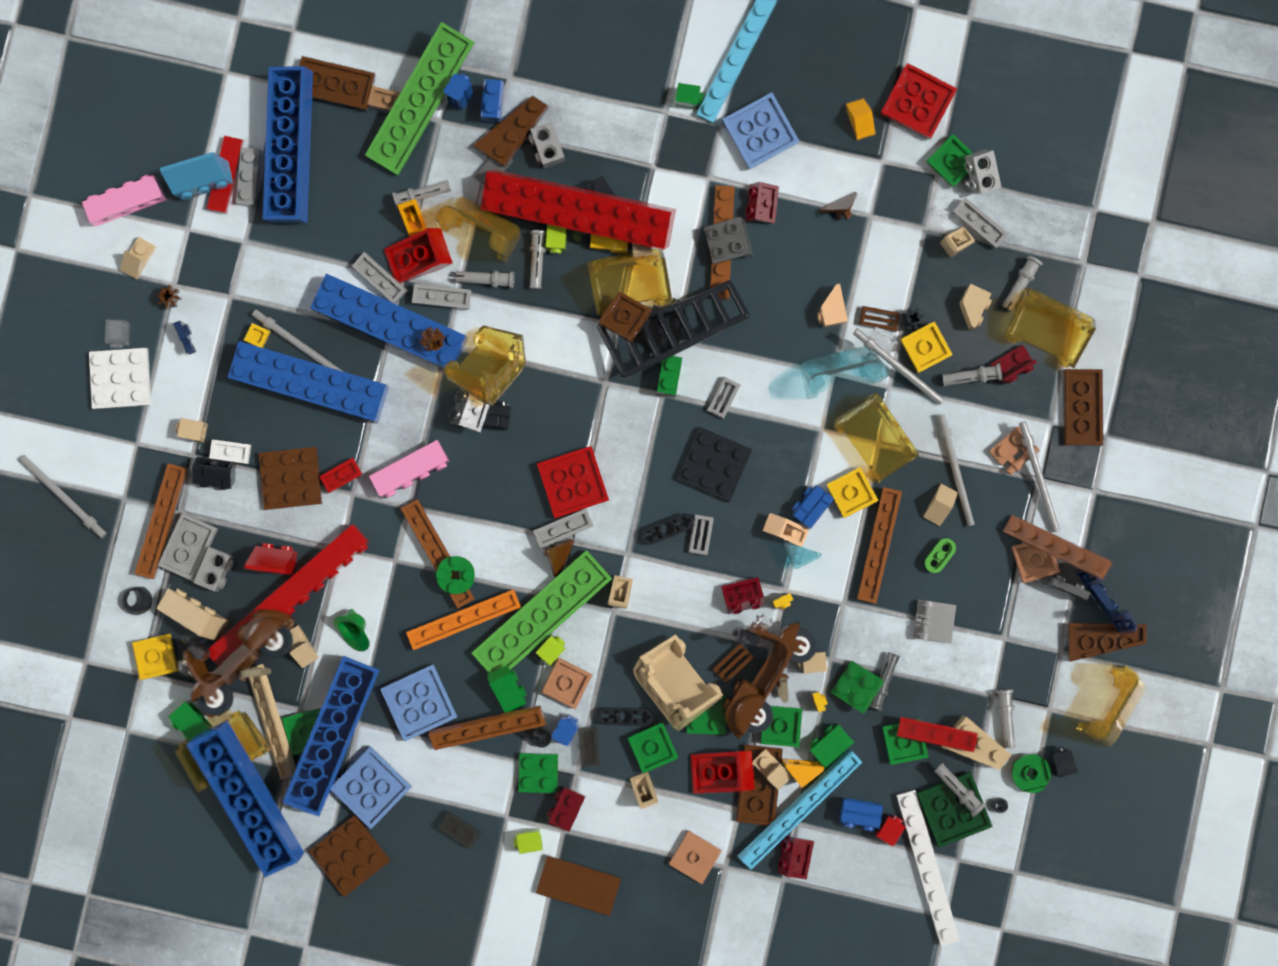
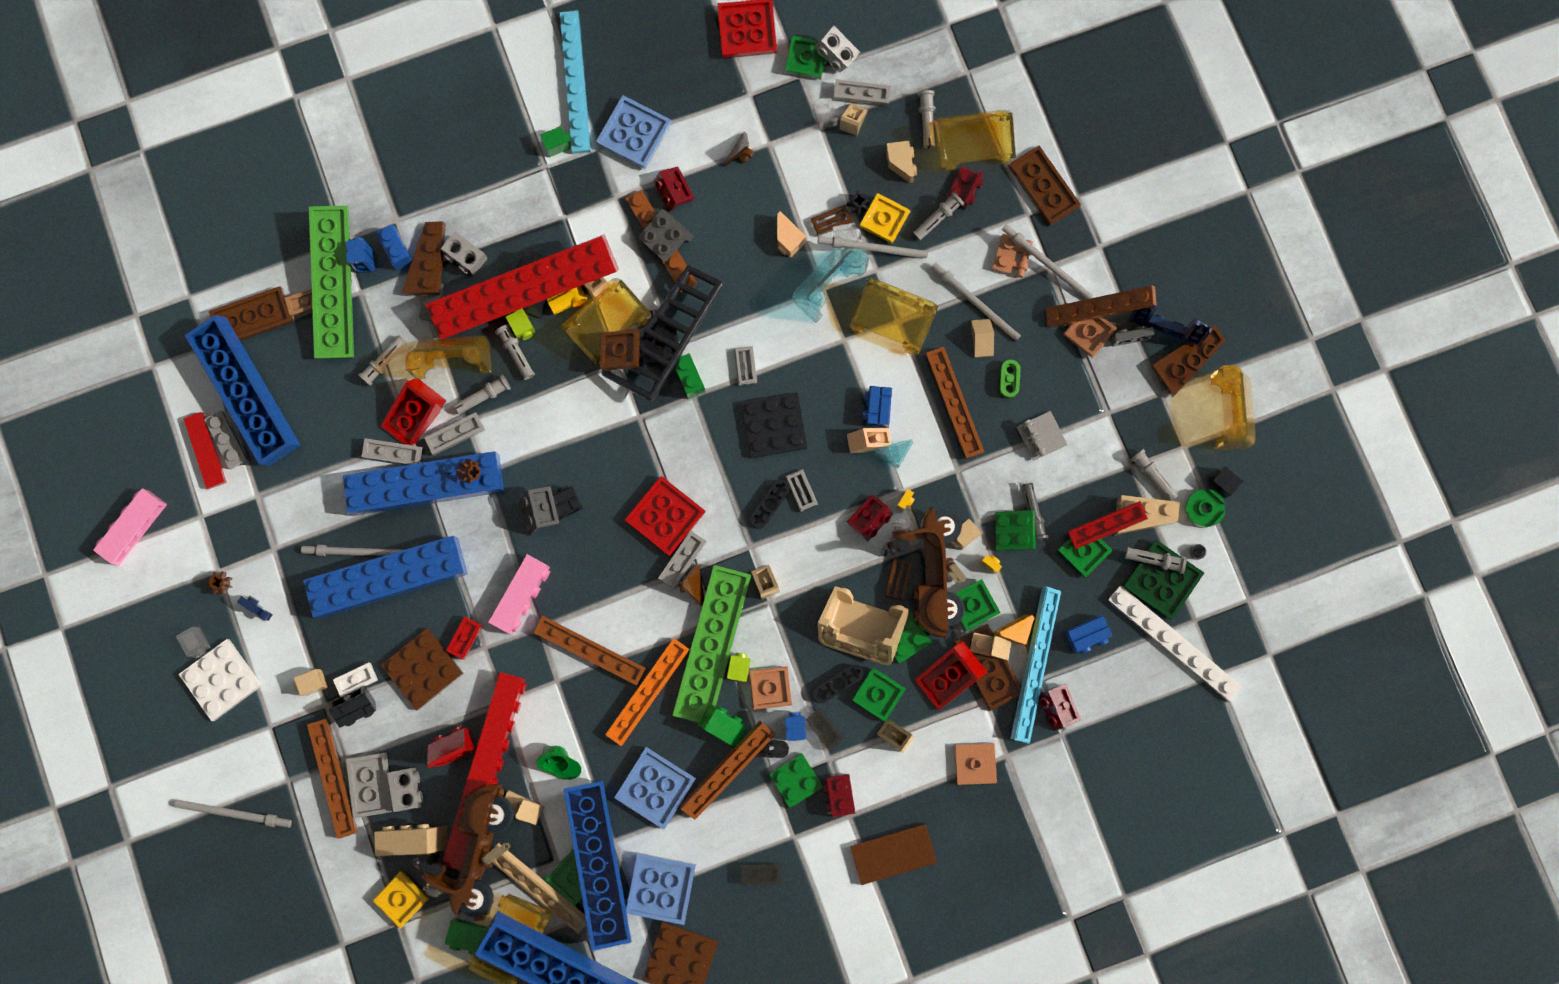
camera: 30 degrees left, 5 degrees down
tan slope [120,236,157,279] -> none
black piece [121,586,153,615] -> none
dark azure slope [160,152,233,200] -> none
yellow plate [244,323,270,348] -> none
light orange slope [398,199,427,237] -> none
green plate [436,556,475,594] -> none
clear yellow windscreen [444,325,526,405] -> none
lime brick [513,829,543,854] -> none
green brick [809,724,854,768] -> none
yellow plate [826,467,878,519] -> none
light orange slope [846,98,875,140] -> none
red brick [875,814,905,847] -> none

